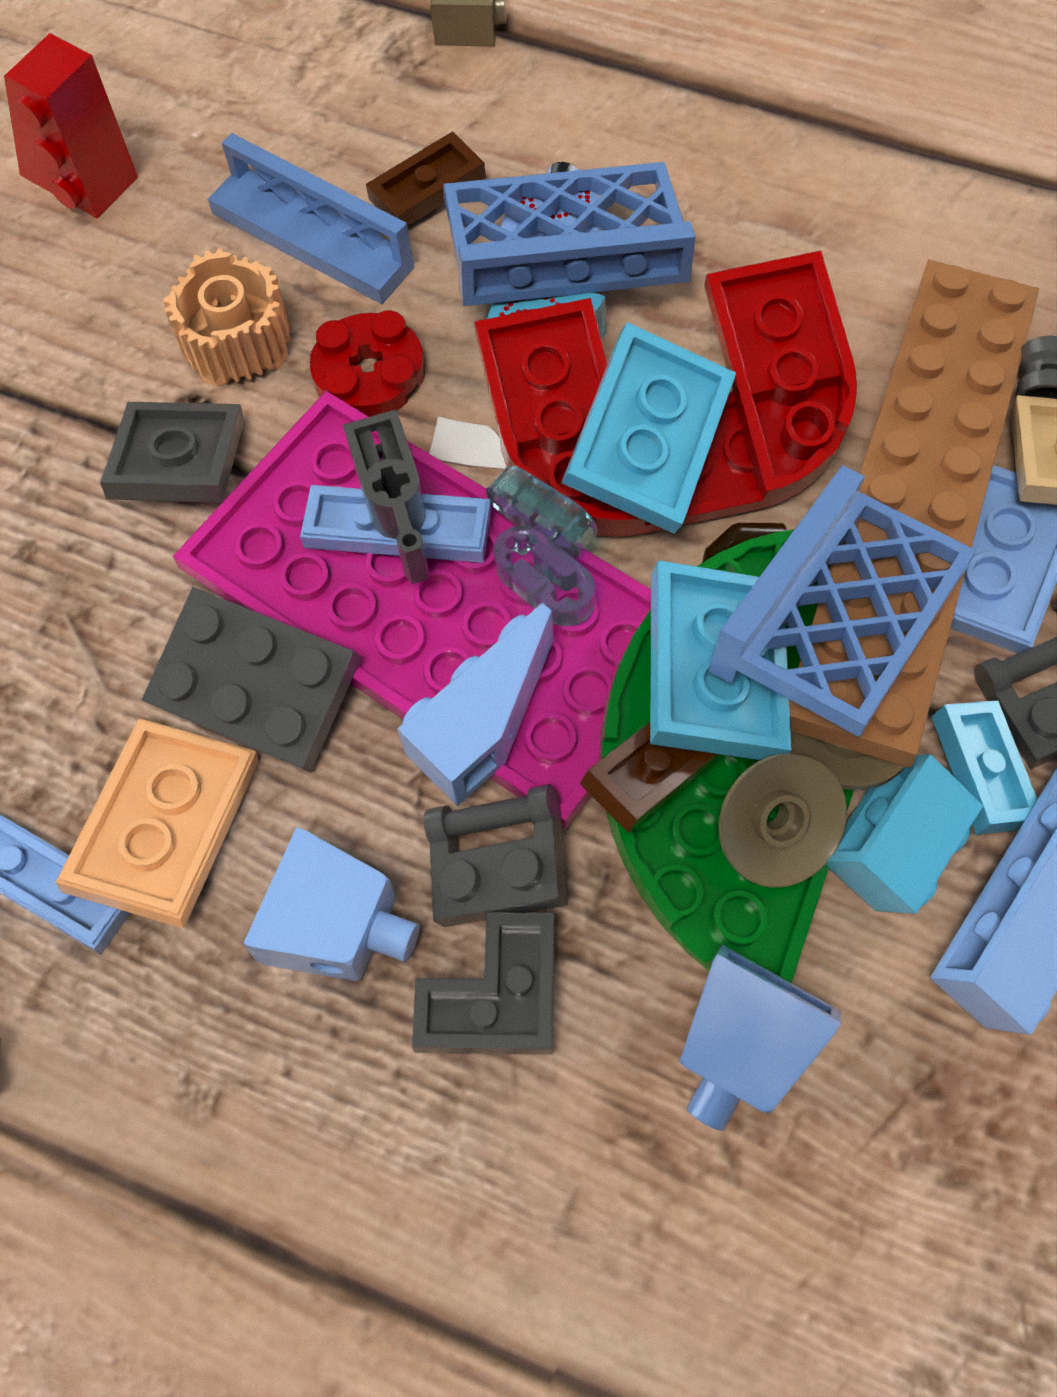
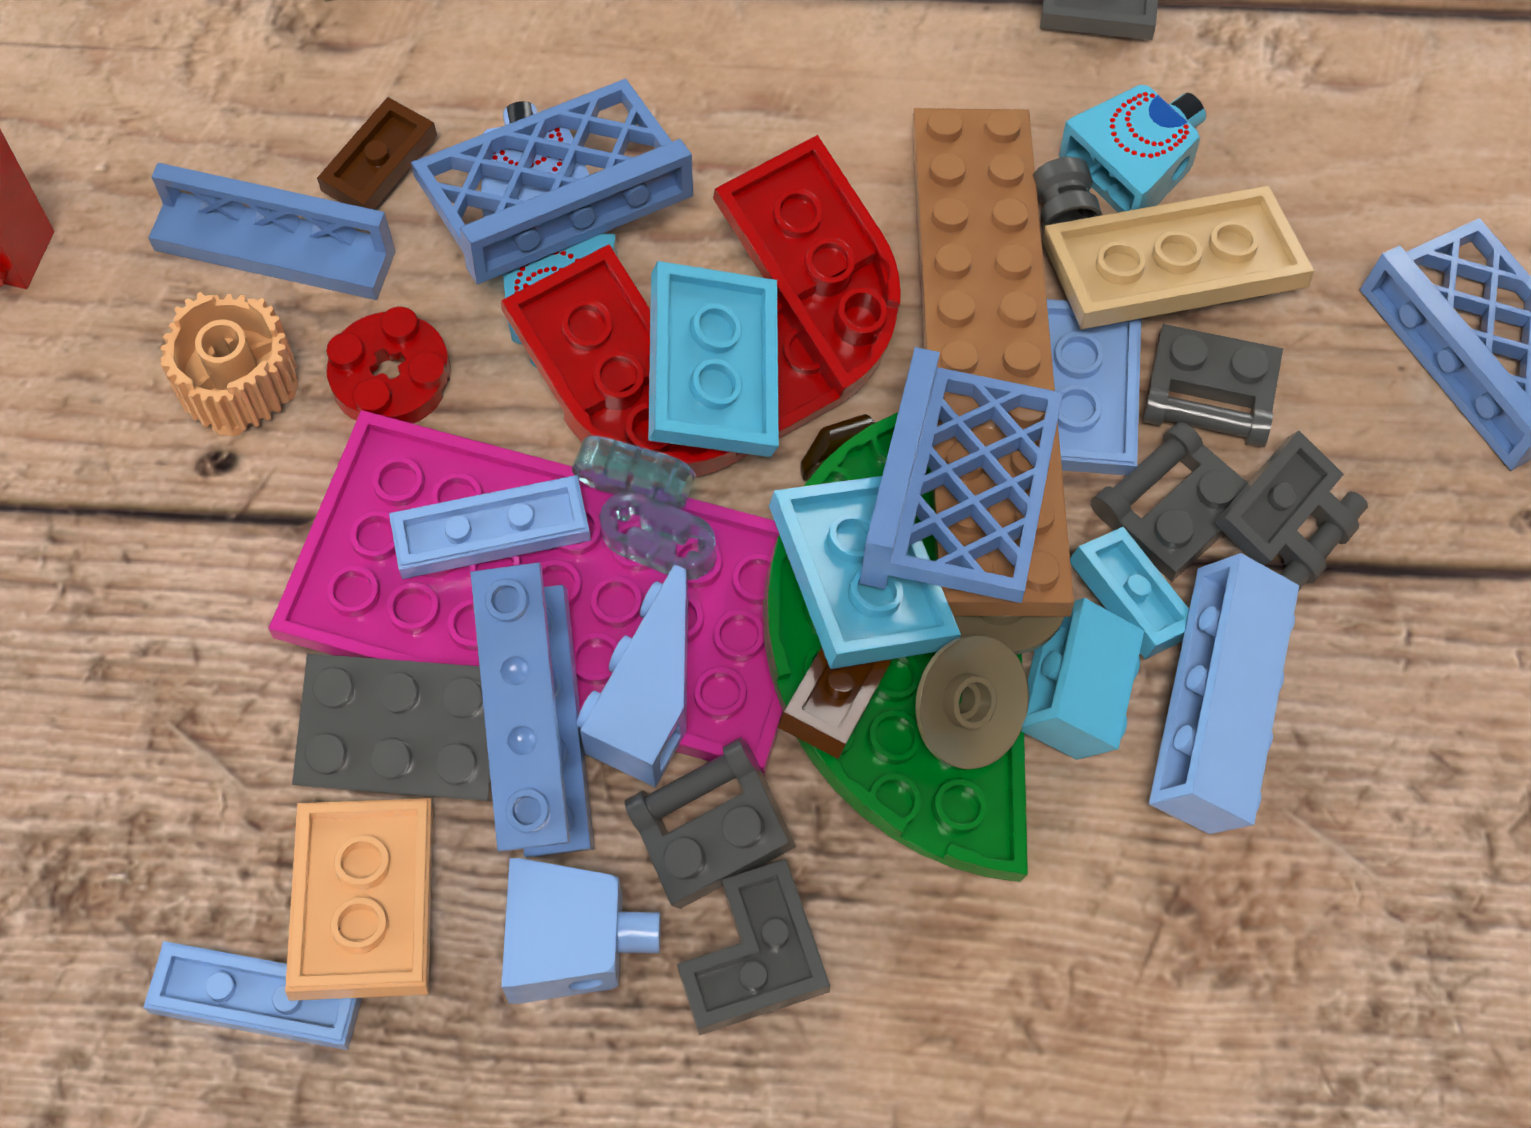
camera: 25 degrees left, 0 degrees up
dark grey plate [100,402,245,503] -> none
dark grey piece [343,409,429,584] -> none
white sticker [429,417,507,469] -> none
medium blue torso [679,945,841,1131] -> none
none -> medium blue fence [470,563,595,858]

